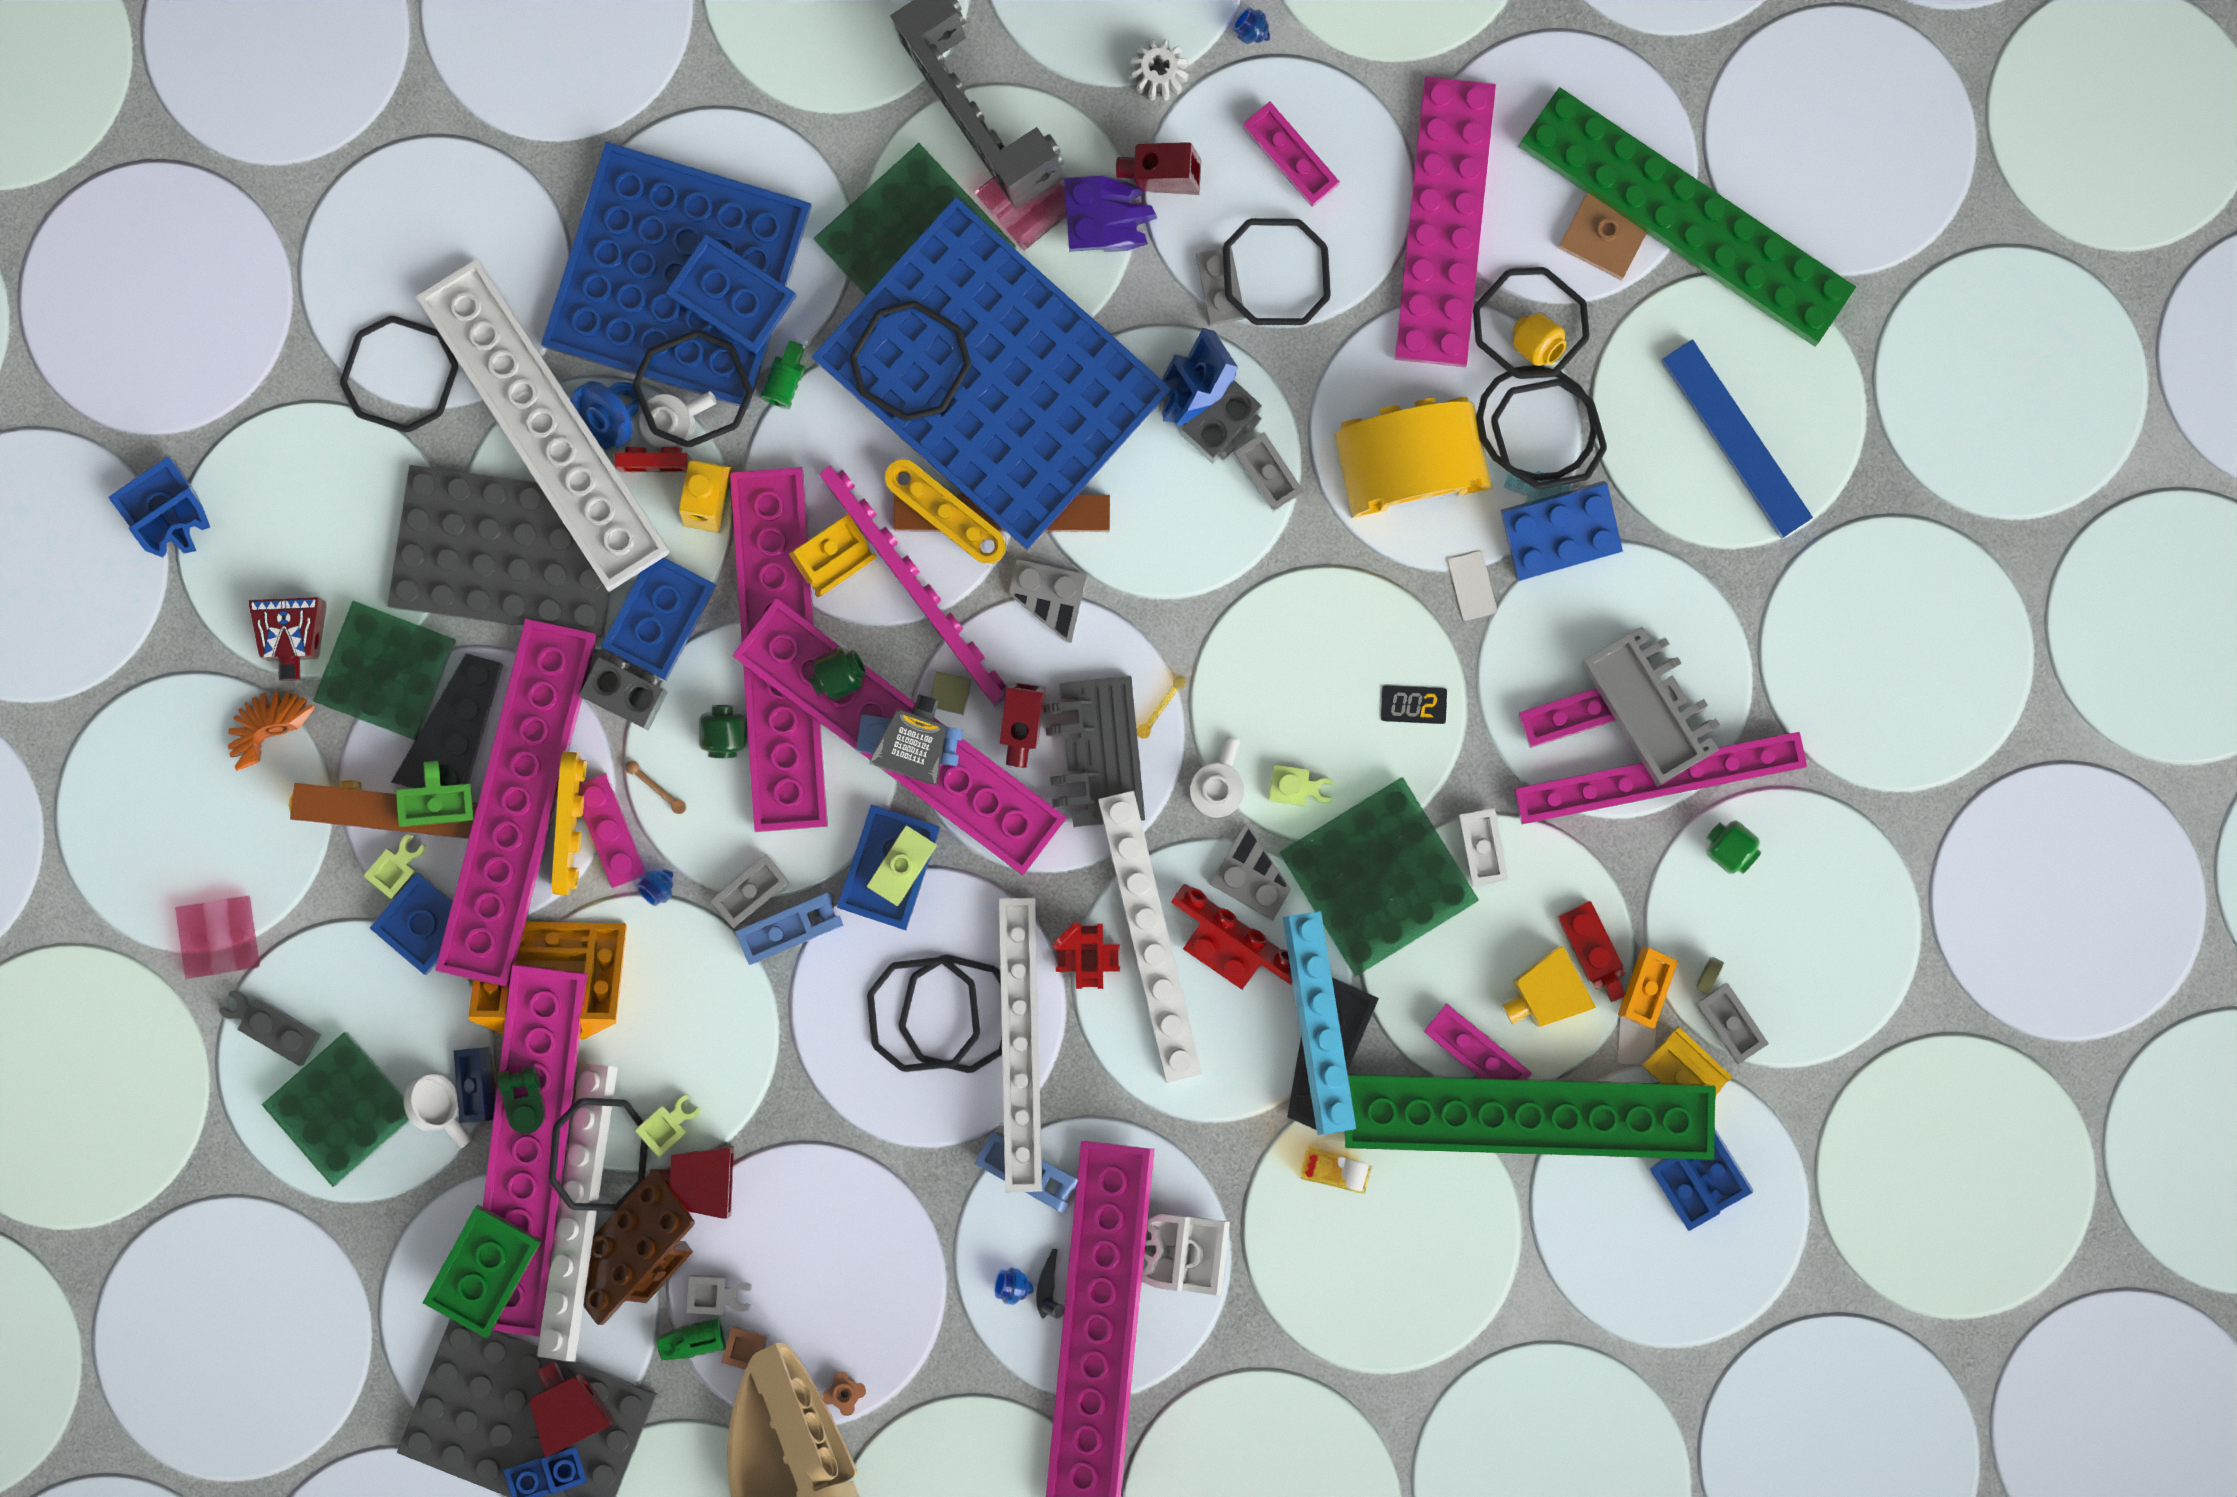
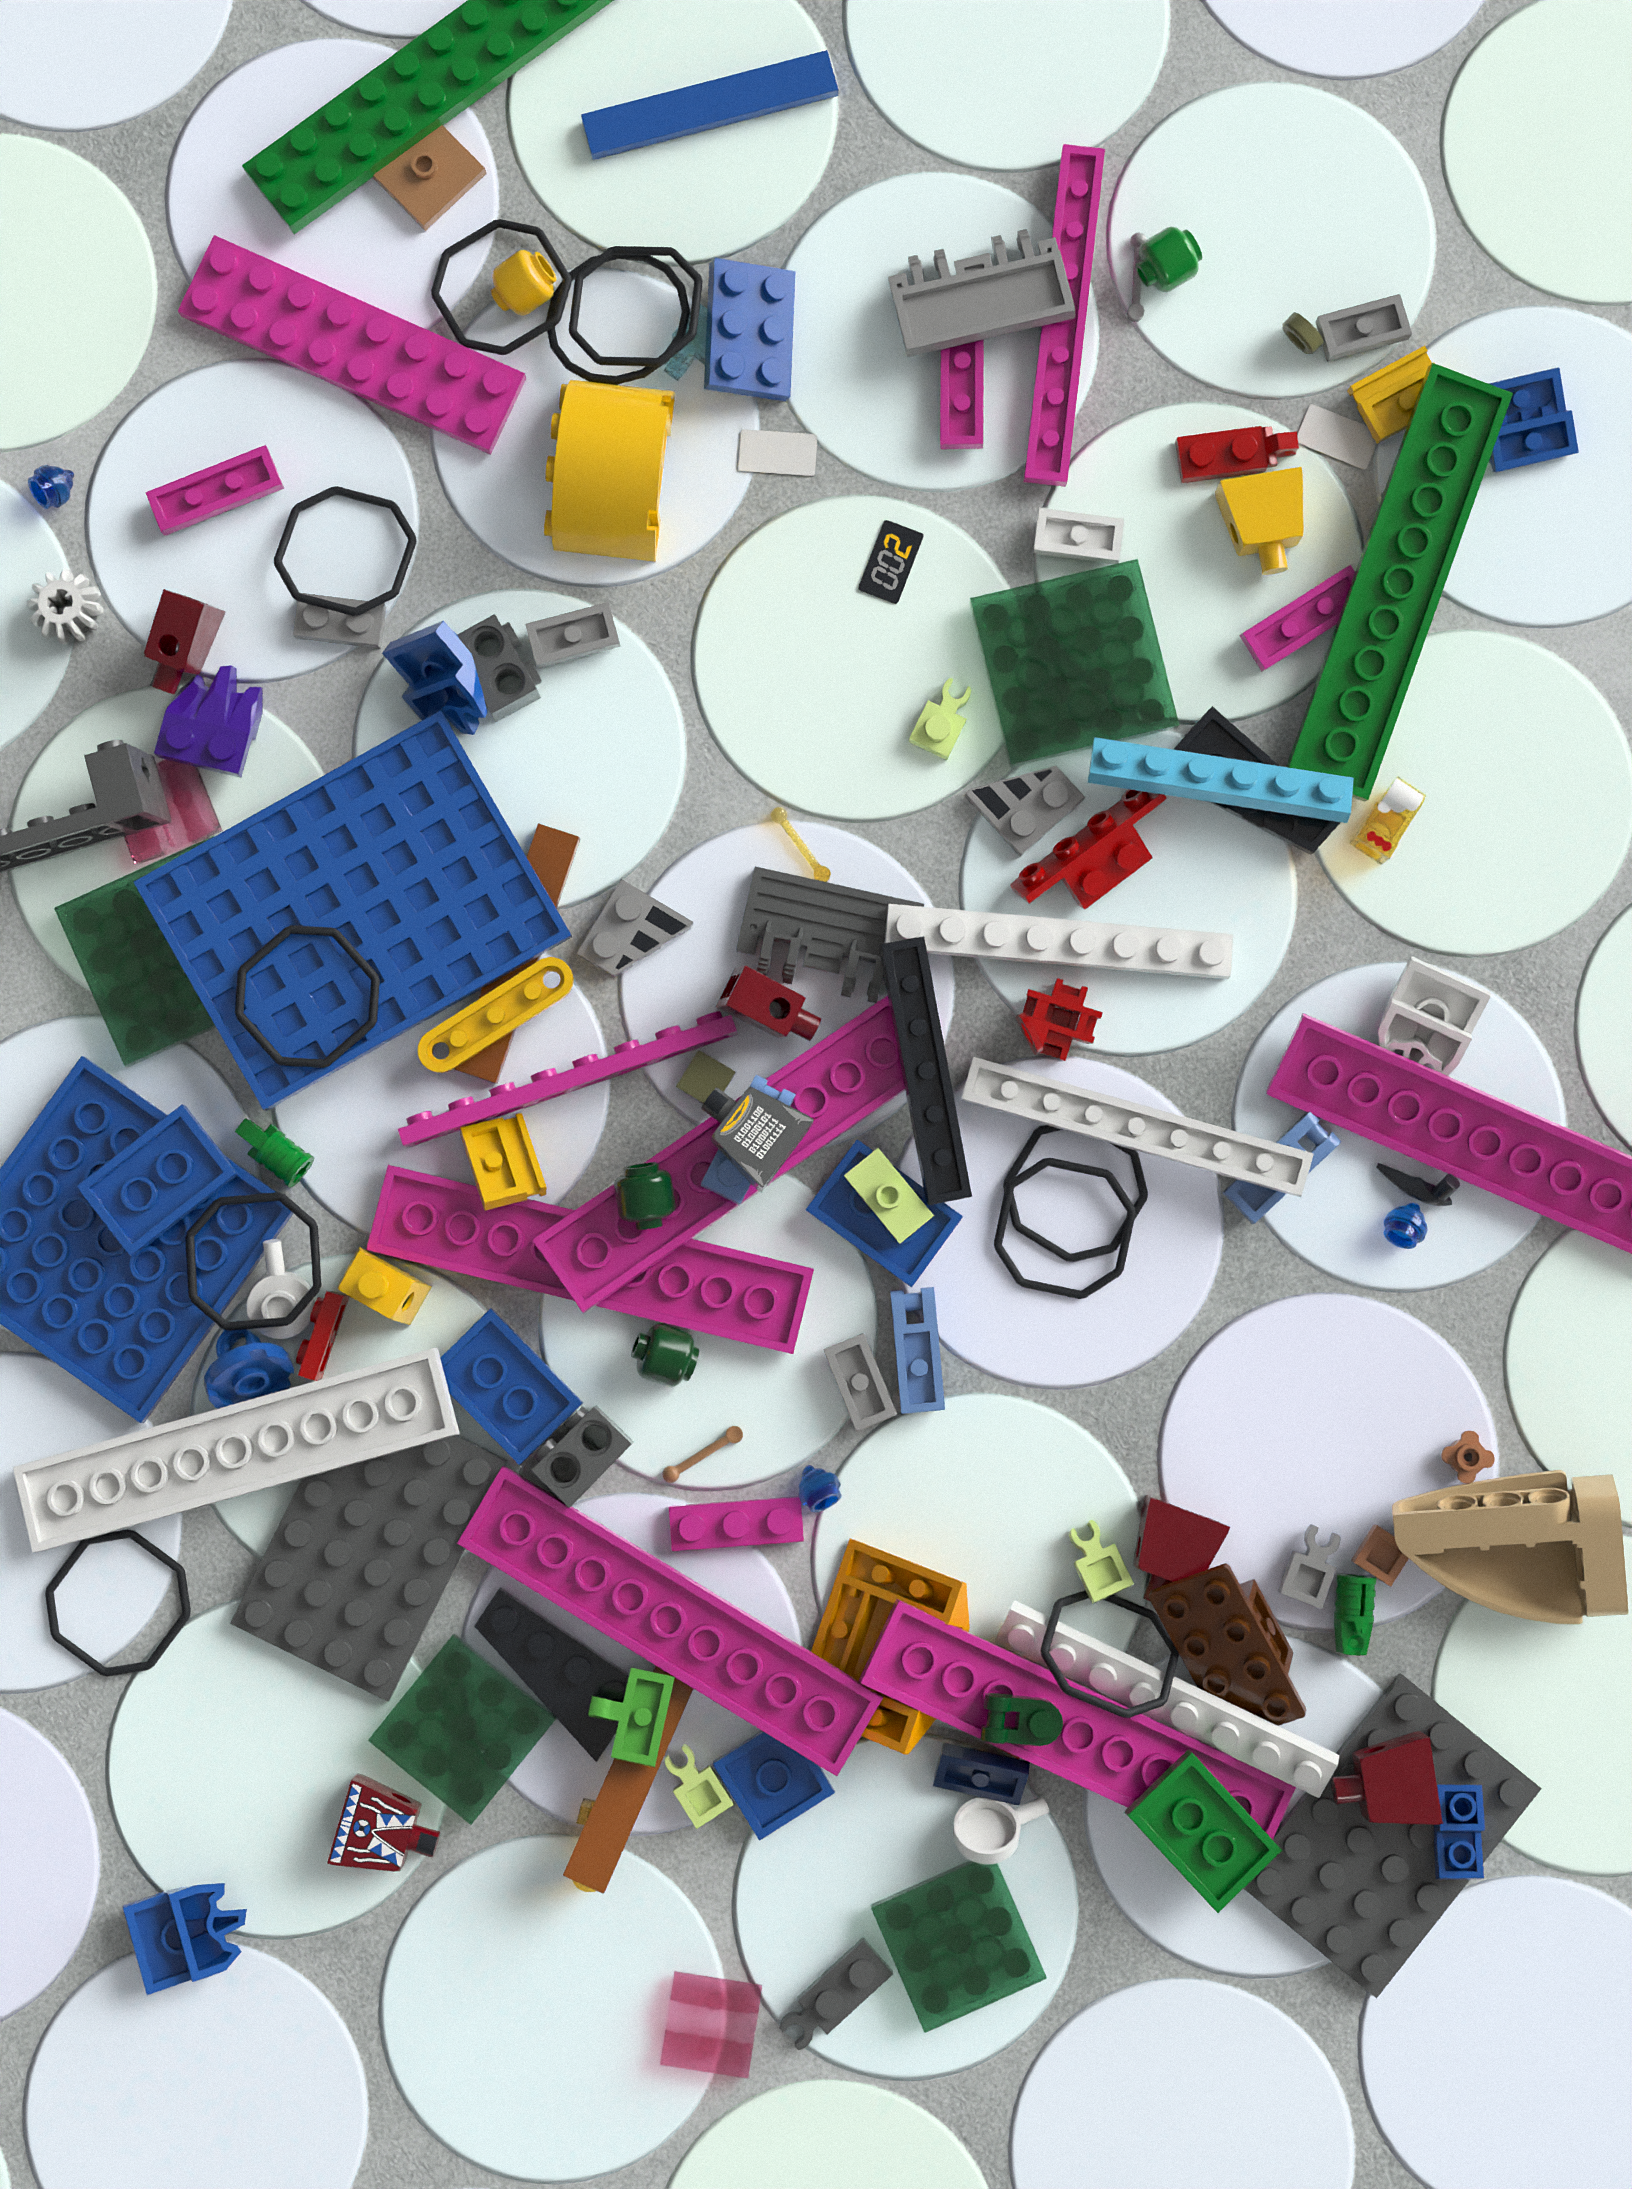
camera: 80 degrees left, 0 degrees up
orange hair [228,691,315,771] -> none
yellow plate [552,751,587,896] -> none
white piece [1190,737,1244,818] -> none
light orange plate [1618,947,1678,1029] -> none
none -> black plate [879,936,972,1205]
none -> light grey hinge [1127,232,1147,322]

